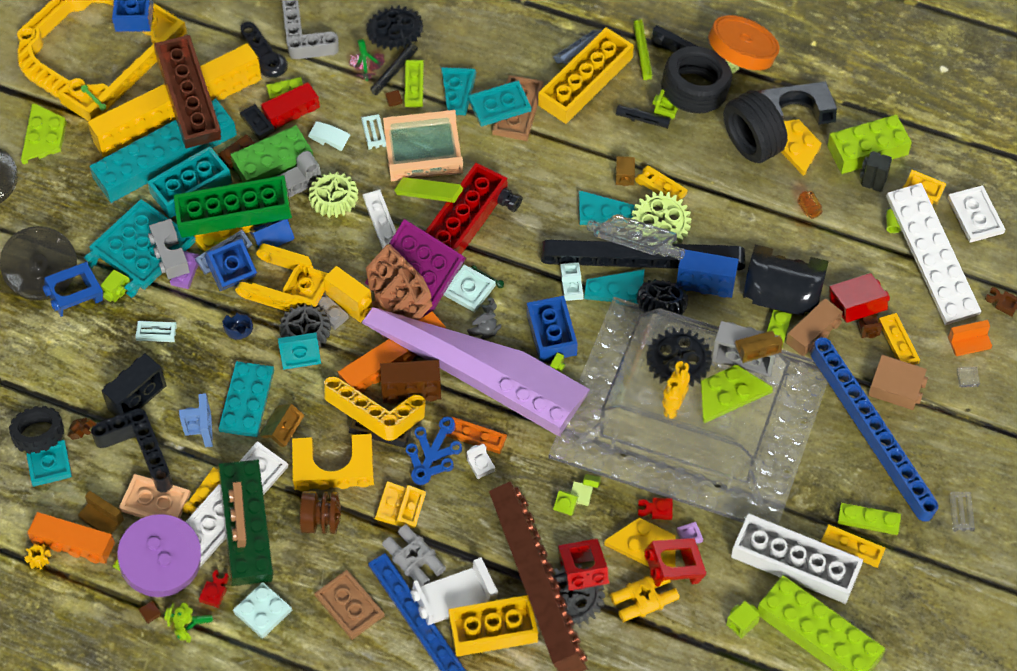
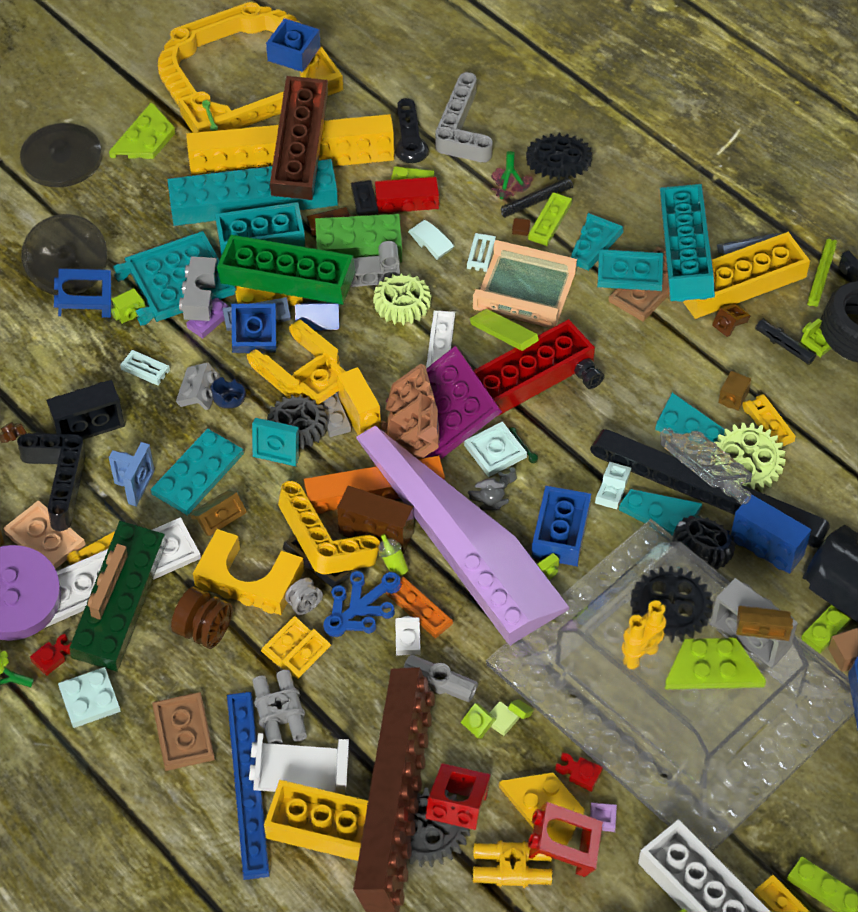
camera: 25 degrees right, 5 degrees down
none -> light grey bracket [176,362,220,410]
none -> light grey wheel [285,578,323,615]
none -> piece [378,534,409,576]
none -> light grey piece [404,654,478,703]
none -> teal brick [660,184,715,302]
none -> reddish brown bracket [712,304,751,337]

